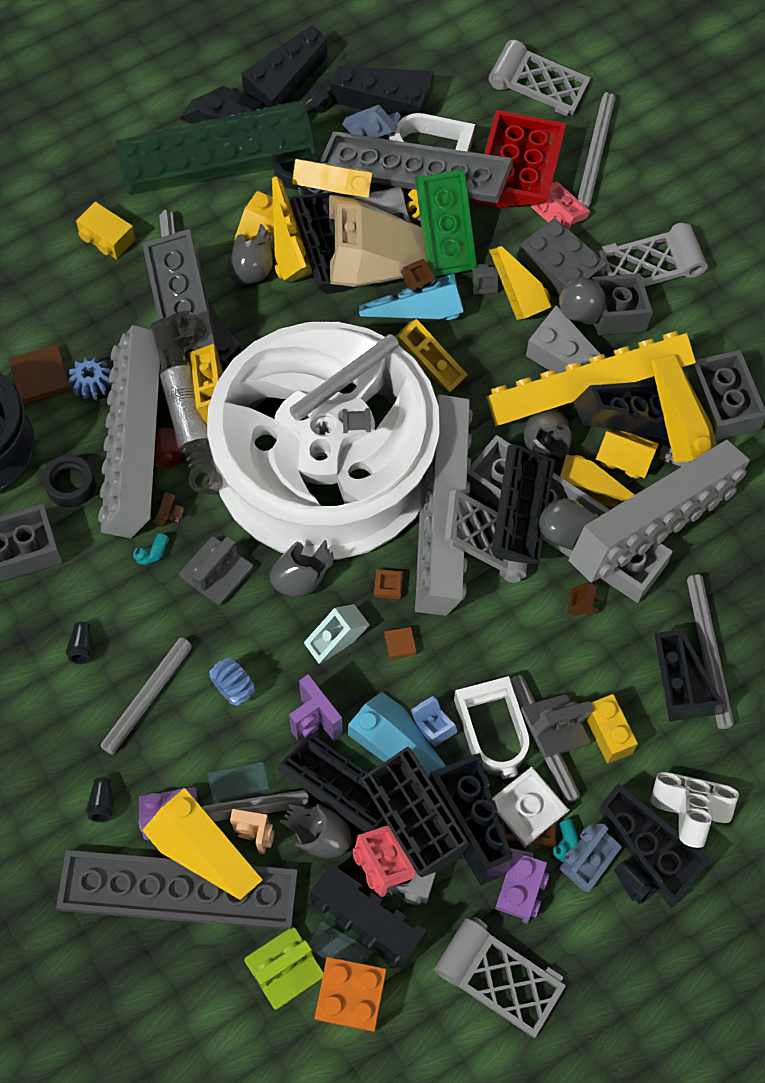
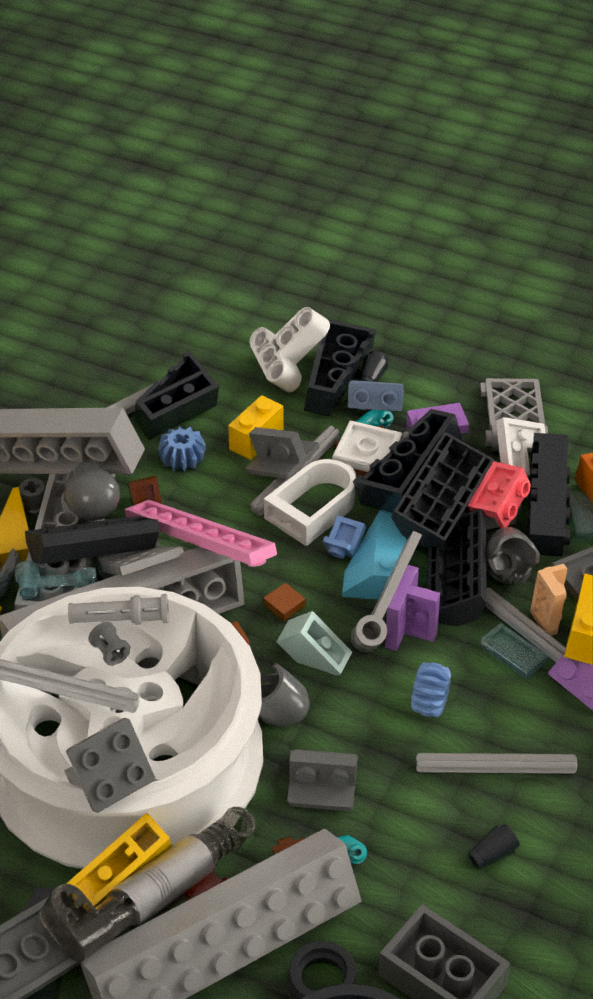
camera: 120 degrees left, 20 degrees down
none -> clear light blue brick [15,561,96,598]
none -> dark grey bracket [64,718,155,813]
none -> light grey pin [68,594,169,625]
none -> bright pink plate [125,500,277,567]
none -> medium blue gear [158,426,206,472]
none -> light grey piece [350,531,422,652]
none -> white plate [496,417,545,476]

